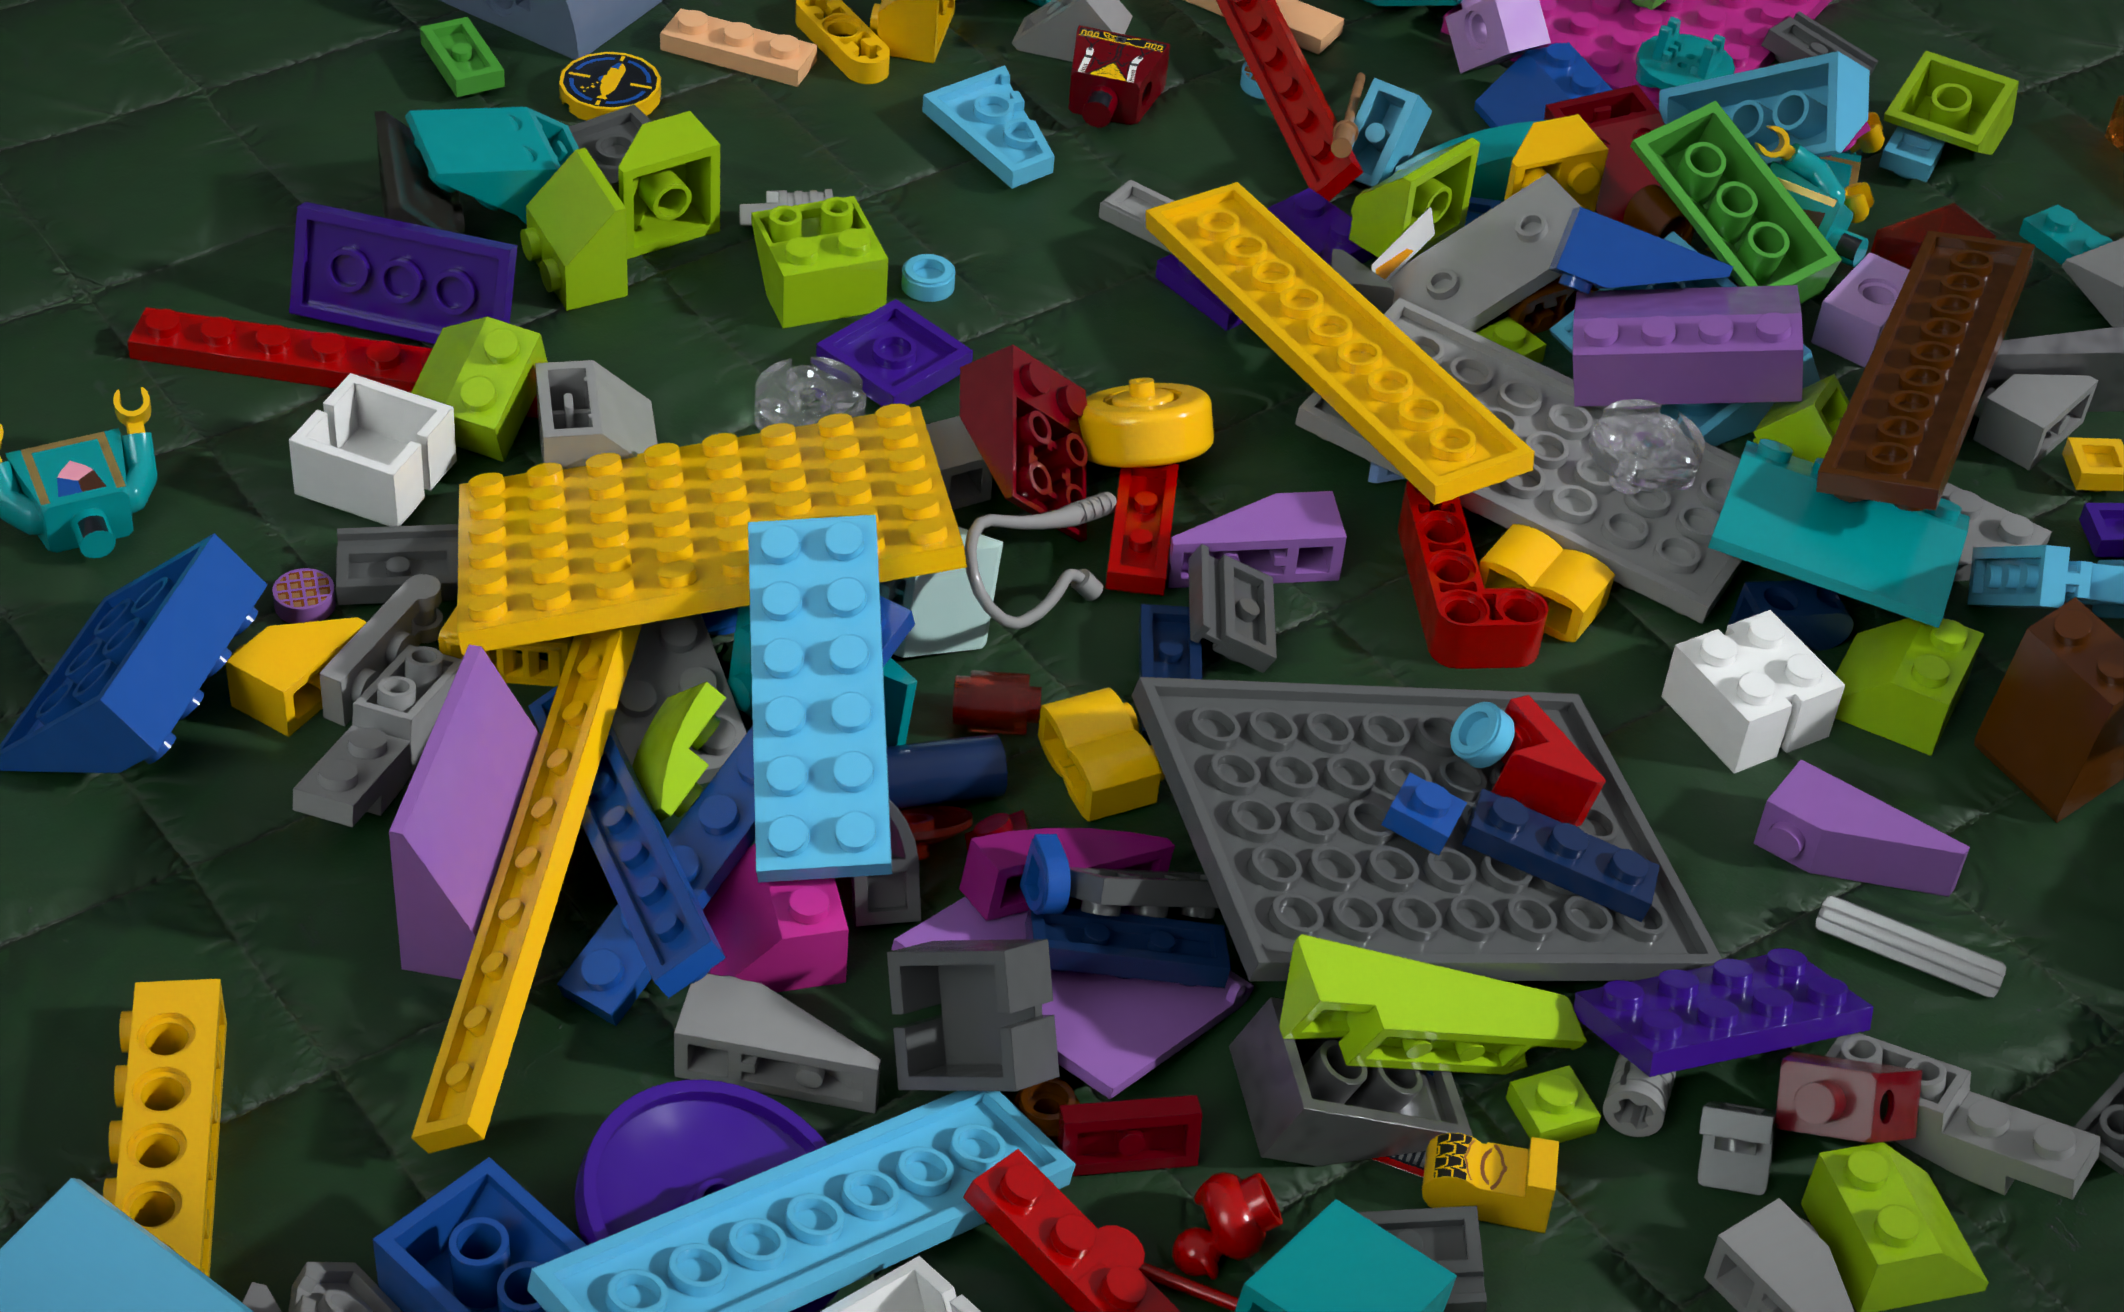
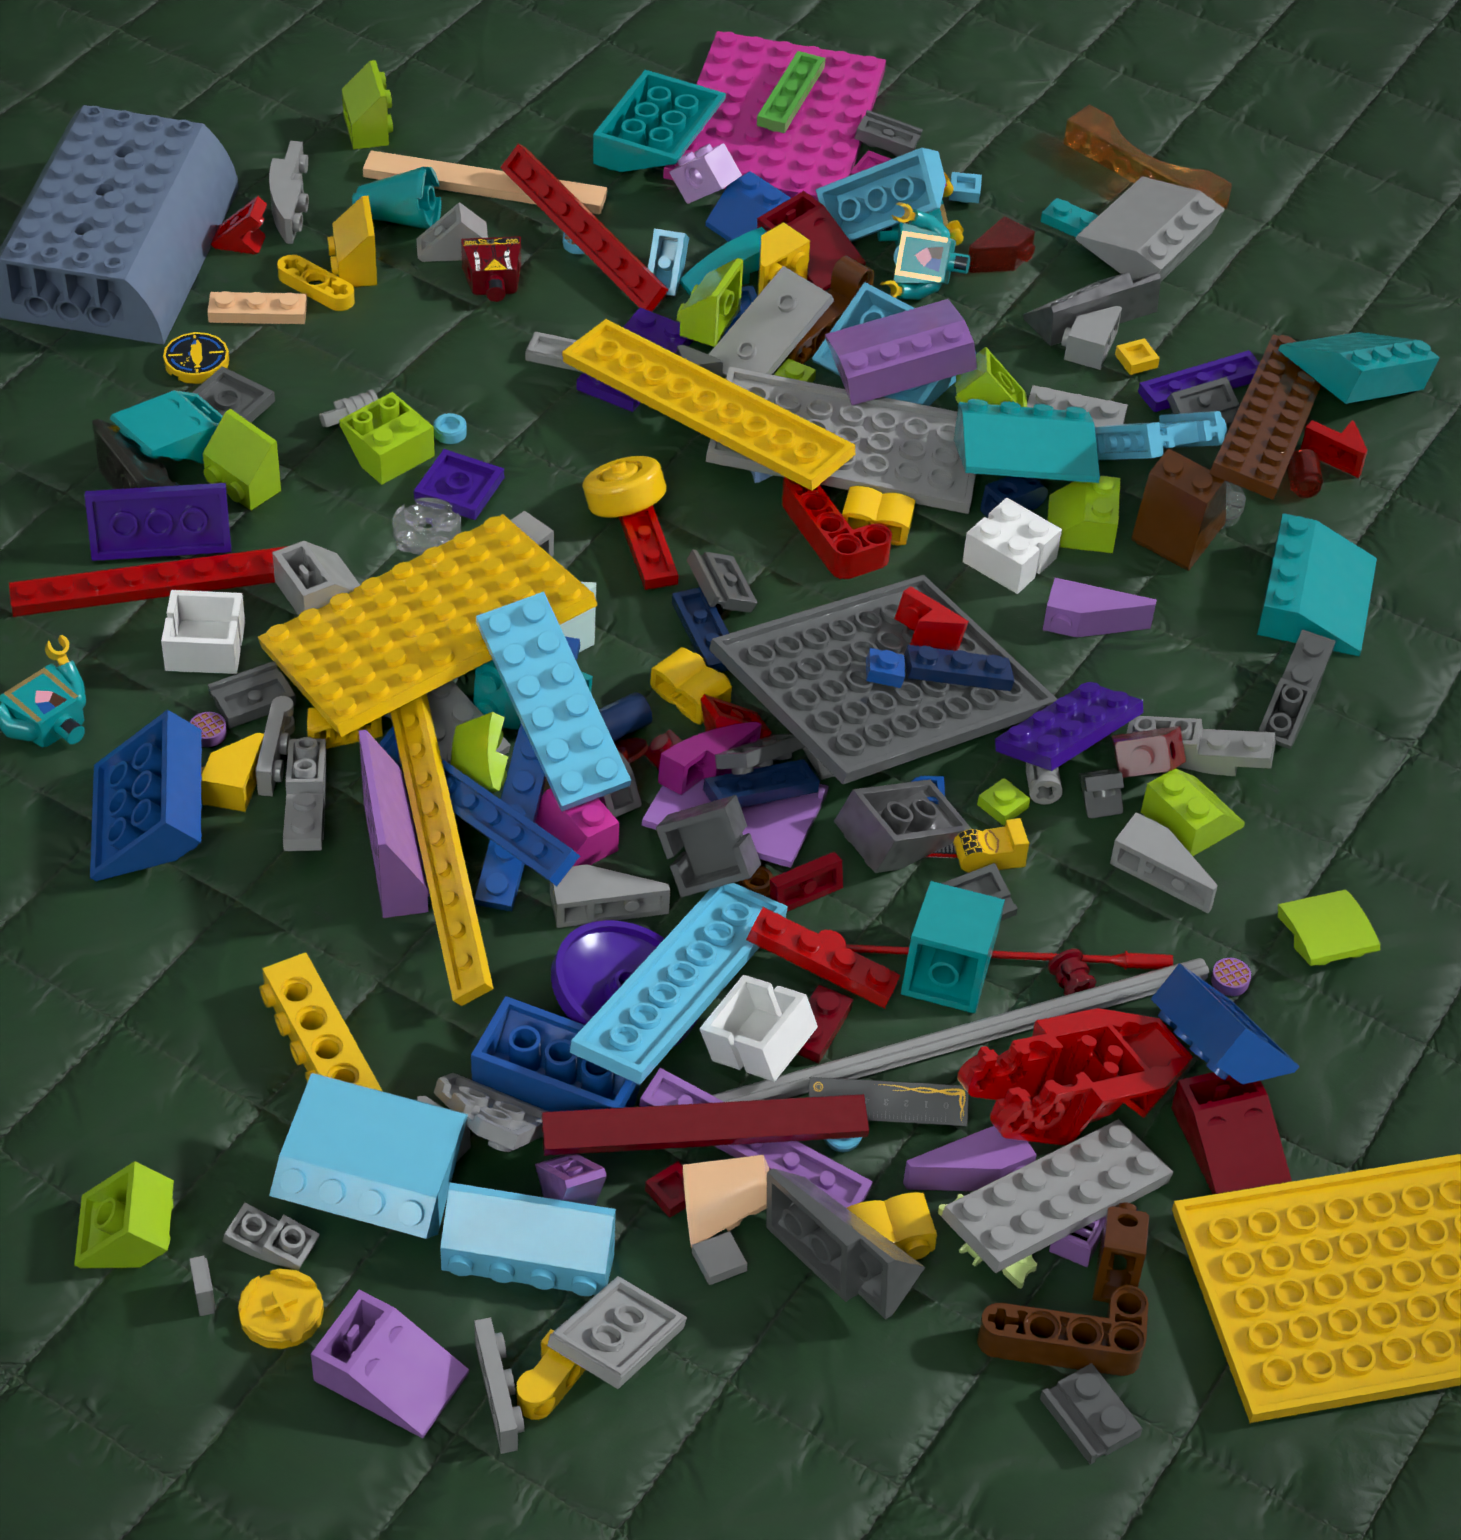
camera: 20 degrees left, 5 degrees up
lime slope [411,316,548,462] -> none
bright green plate [420,16,505,97] -> none
lime slope [618,111,720,259] -> none
medium azure wing [922,65,1055,188] -> none
clear red brick [953,670,1042,735] -> none
dark red slope [960,344,1088,542] -> none
light grey piece [964,492,1117,630] -> none
blue tile [1019,834,1071,915] -> none
medium lavender slope [1166,491,1347,588] -> none
red animal [1172,1172,1283,1280] -> none
lime wedge [1279,934,1587,1075] -> none
medium nougat piece [1331,72,1366,158] -> none
white sticker [1371,207,1435,281] -> none
medium azure tile [1450,702,1515,768] -> none
blue slope [1549,207,1734,295] -> none
clear plate [1589,399,1706,494] -> none
bright green slope [1630,100,1842,304] -> none
teal plate [1635,16,1735,90] -> none
lavender brick [1811,252,1910,367] -> none
light grey axle [1815,895,2006,998] -> none
reddish brown plate [1816,231,2035,511] -> none
lime slope [1884,51,2019,155] -> none
none -> red slope [700,694,772,739]

